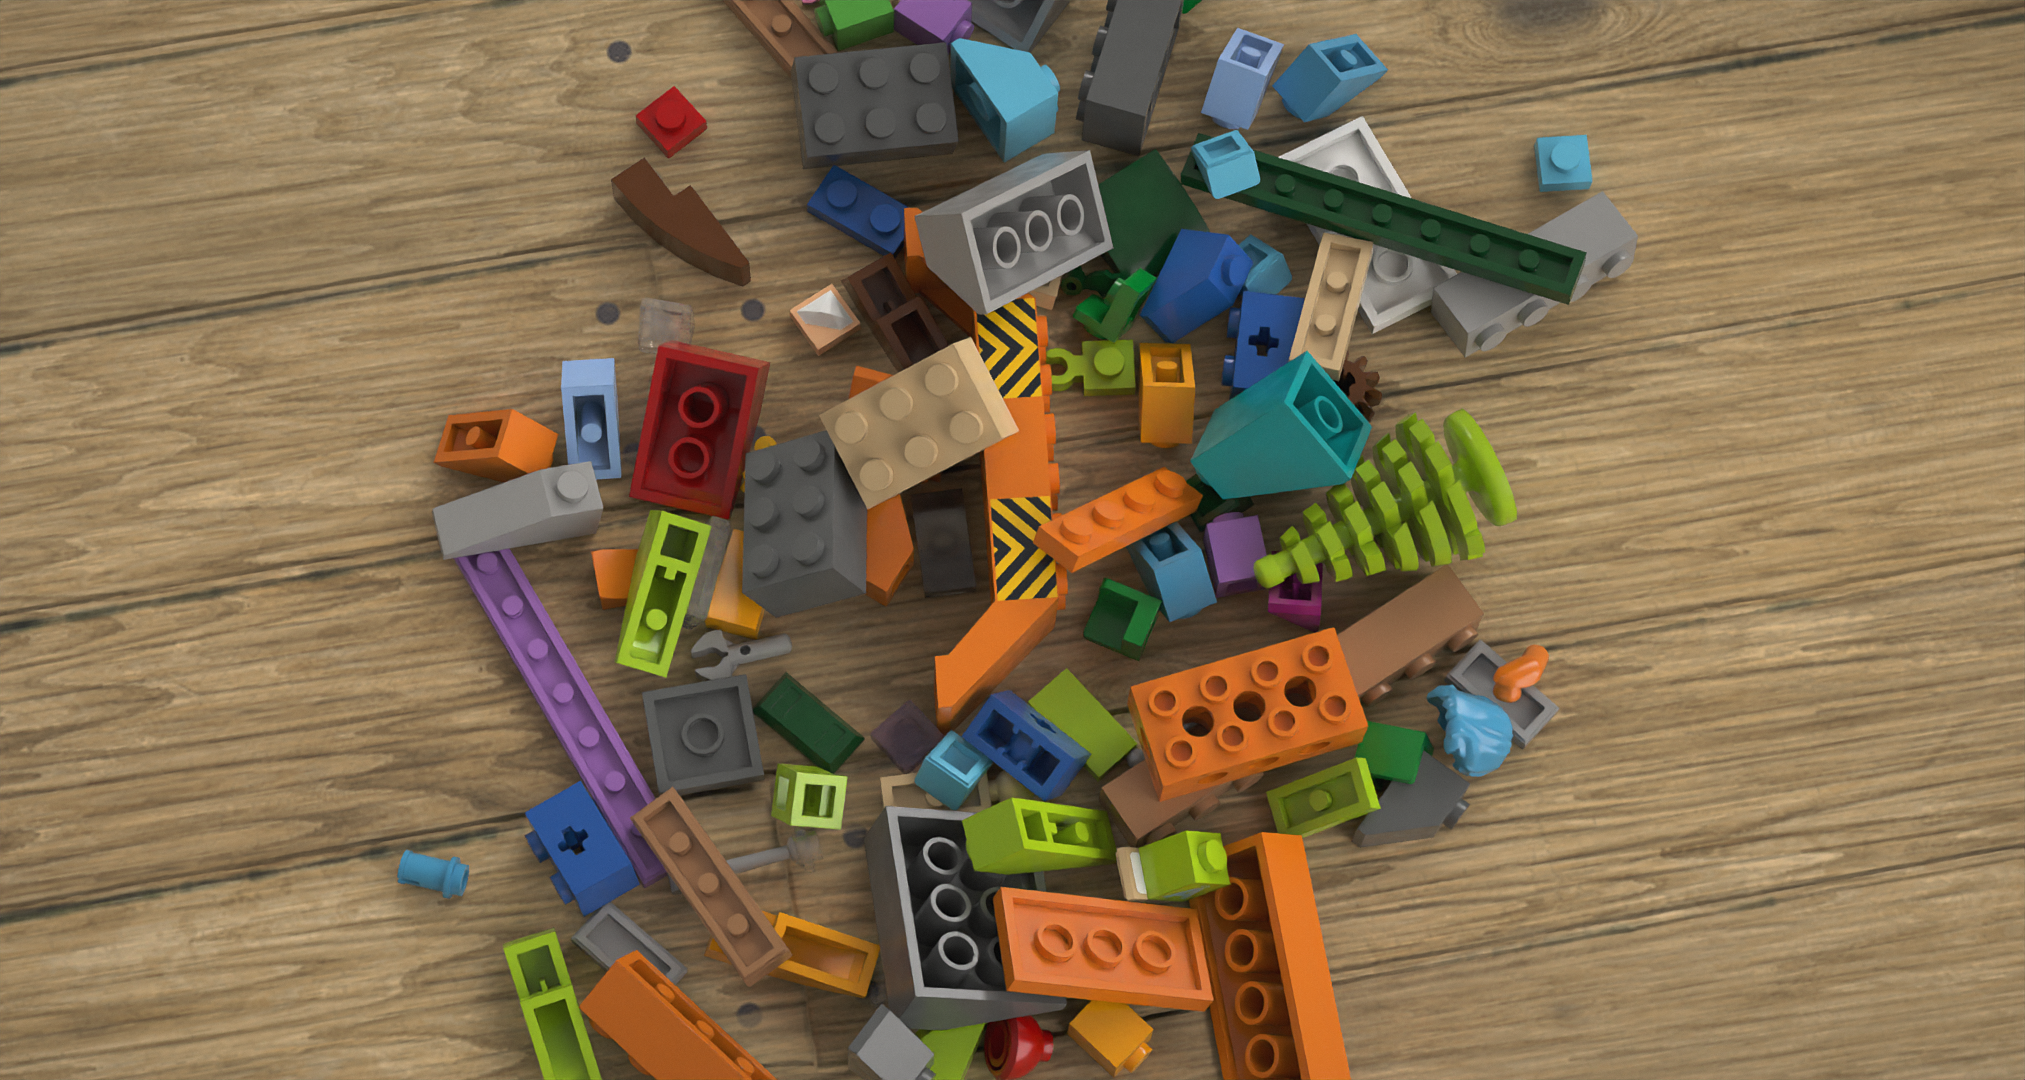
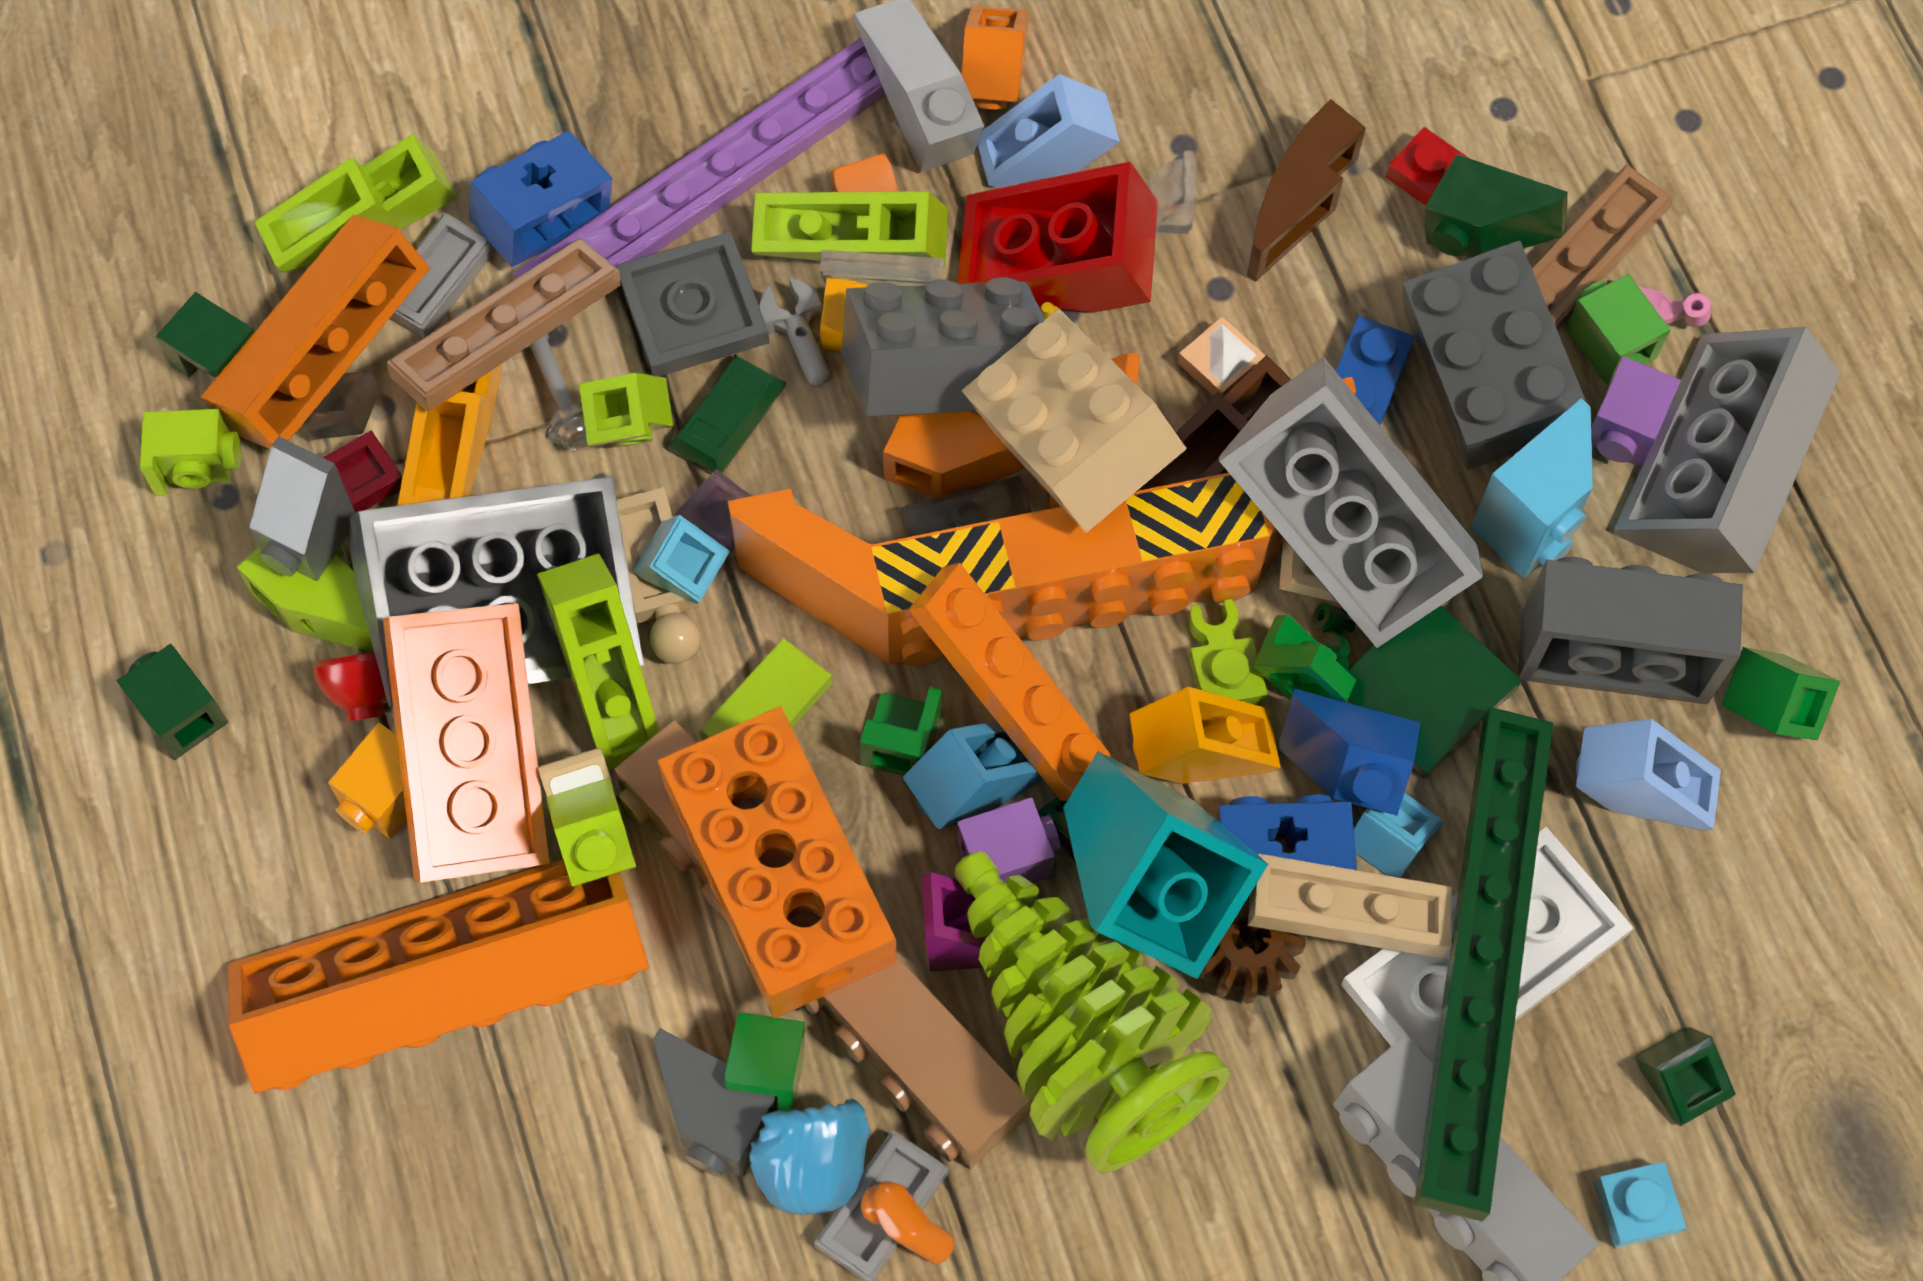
camera: 85 degrees right, 5 degrees down
dark azure pin [397,850,469,899] -> none
blue brick [961,690,1091,801] -> none
medium azure slope [1191,130,1260,199] -> none
lime plate [1266,757,1381,838] -> none
dark azure slope [1272,34,1388,122] -> none
none -> clear smoke plate [301,370,382,440]
none -> dark red plate [323,430,403,513]
none -> dark green slope [1425,154,1568,258]
none -> dark green slope [1635,1027,1736,1127]

